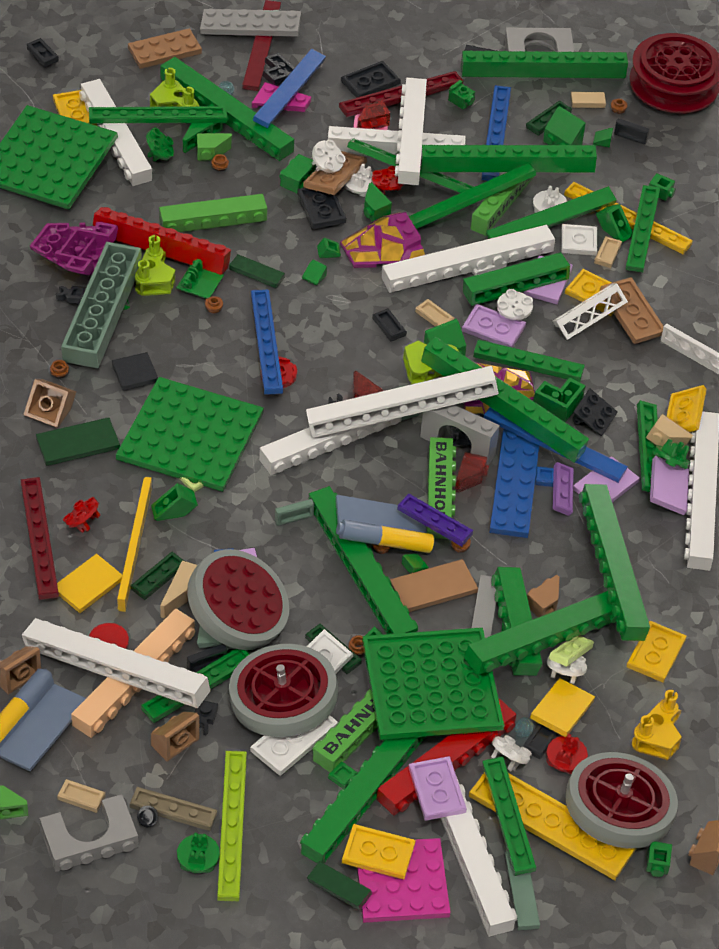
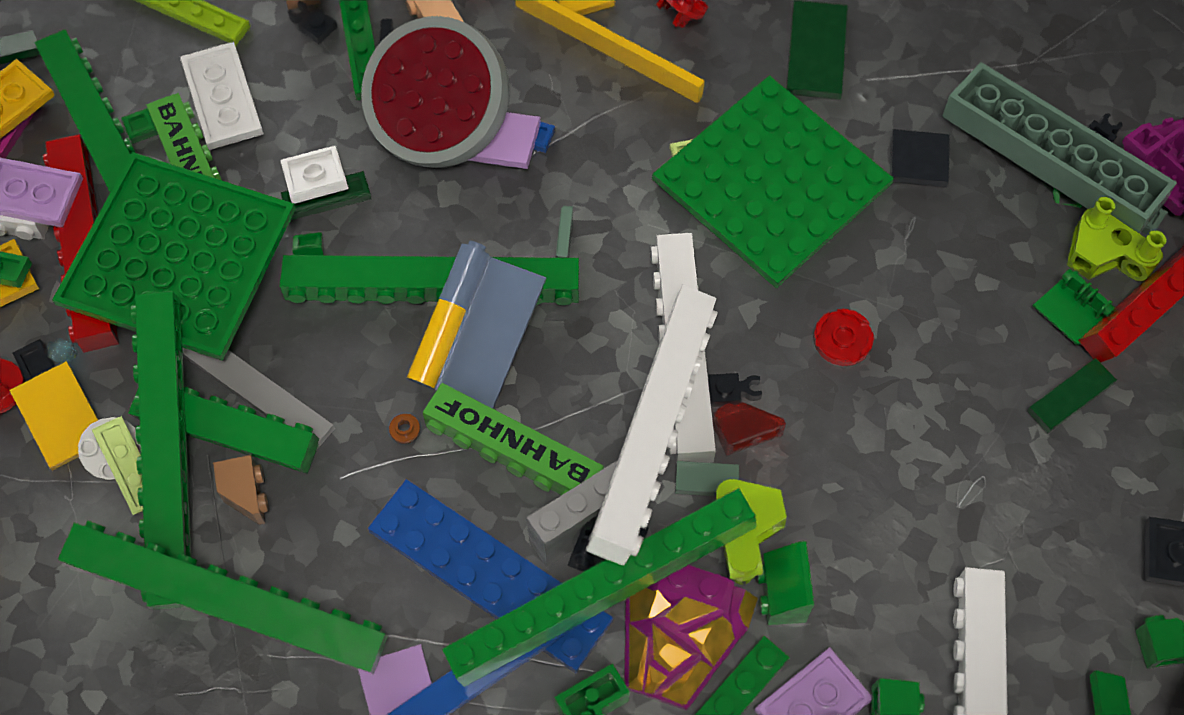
camera: 120 degrees right, 15 degrees up
medium nougat slope [23,379,76,427] -> none
dark orange plate [50,360,69,377] -> none
dark green tile [130,552,186,600] -> none
green slope [151,483,198,521] -> none
tan slope [160,561,197,618] -> none
dark orange plate [205,296,223,313] -> none
wheel [229,644,338,737] -> none
blue tile [251,290,283,395] -> none
green slope [302,259,327,286] -> none
green slope [317,238,341,258] -> none
wedge [340,212,425,268] -> none
dark orange plate [349,635,364,655] -> none
black tile [372,308,407,342] -> none
medium nougat tile [390,559,478,612] -> none
dark purple tile [397,494,473,547] -> none
green slope [401,554,429,574] -> none
tan tile [415,299,454,327] -> none
clear red slope [455,452,489,493] -> none
white plate [491,735,532,772] -> none
blue tile [535,467,554,487] -> none
medium lavender tile [553,462,574,516] -> none
yellow tile [626,621,687,683] -> none

